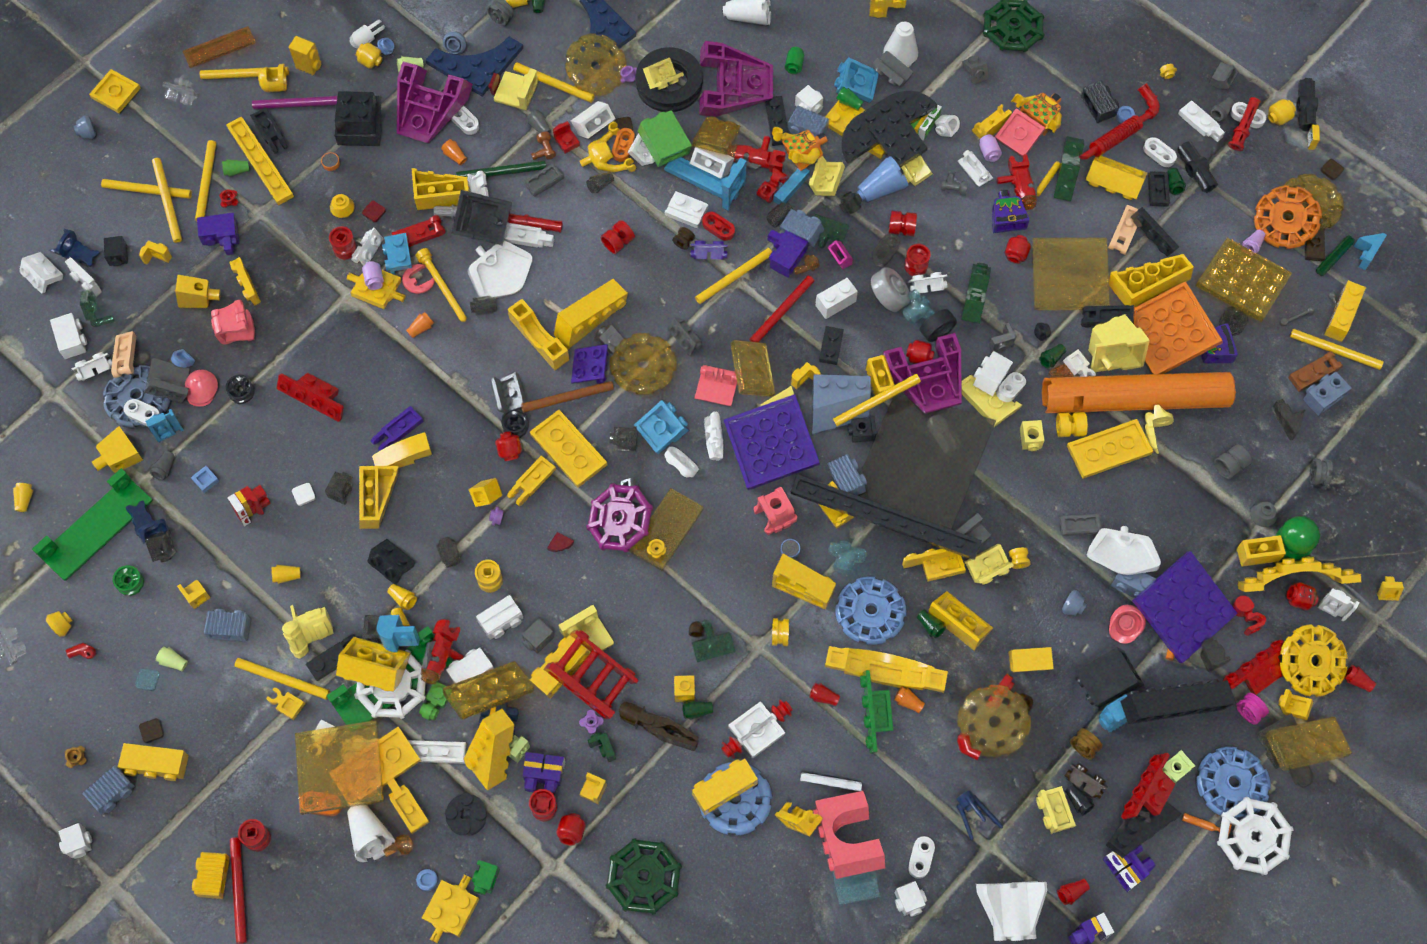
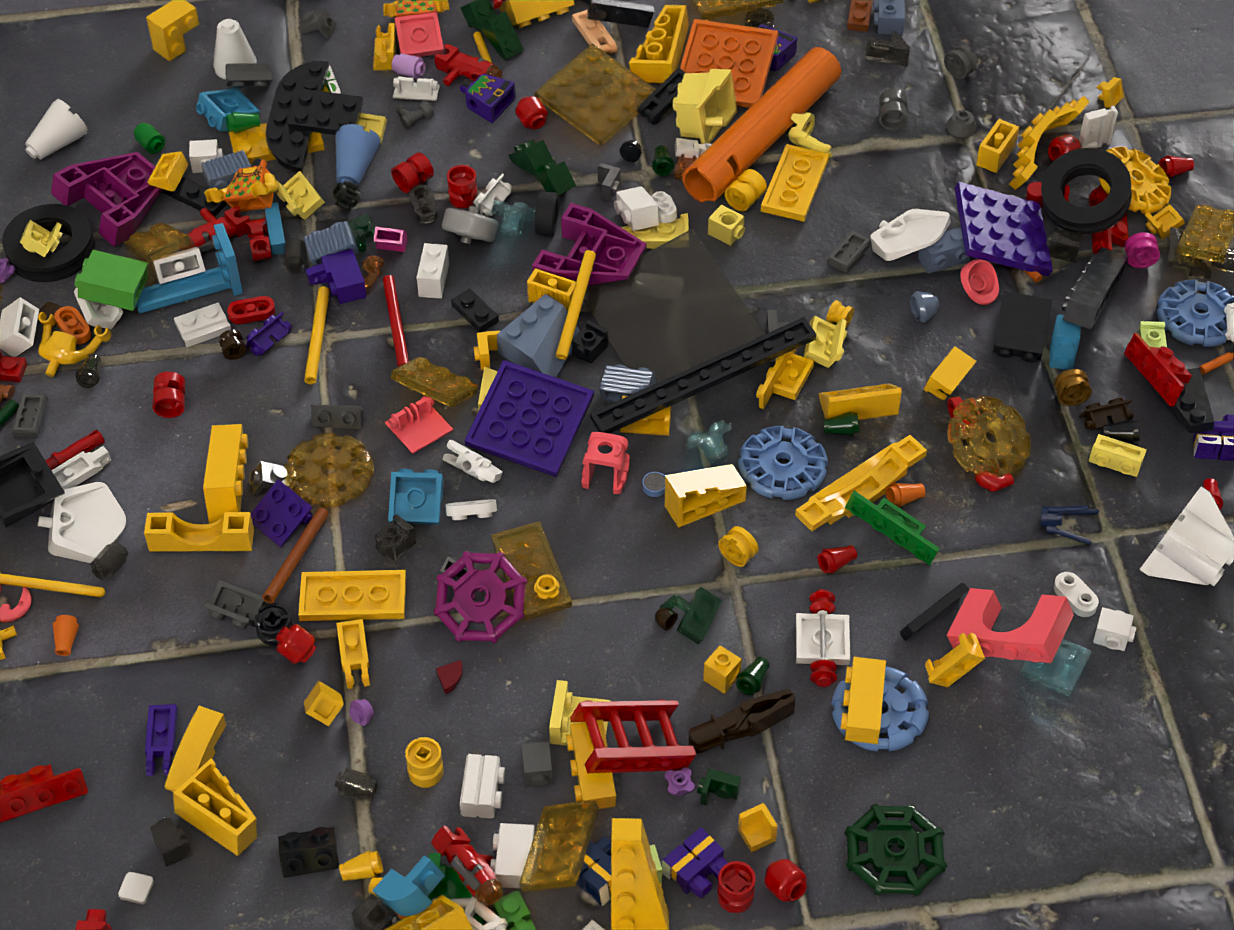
camera: 50 degrees left, 15 degrees down
red head [906,340,935,364] -> none
white plate [935,115,960,137] -> none
green tile [1275,516,1320,561] -> none
none -> yellow slope [147,151,188,191]
none -> black tyre [1041,148,1132,234]

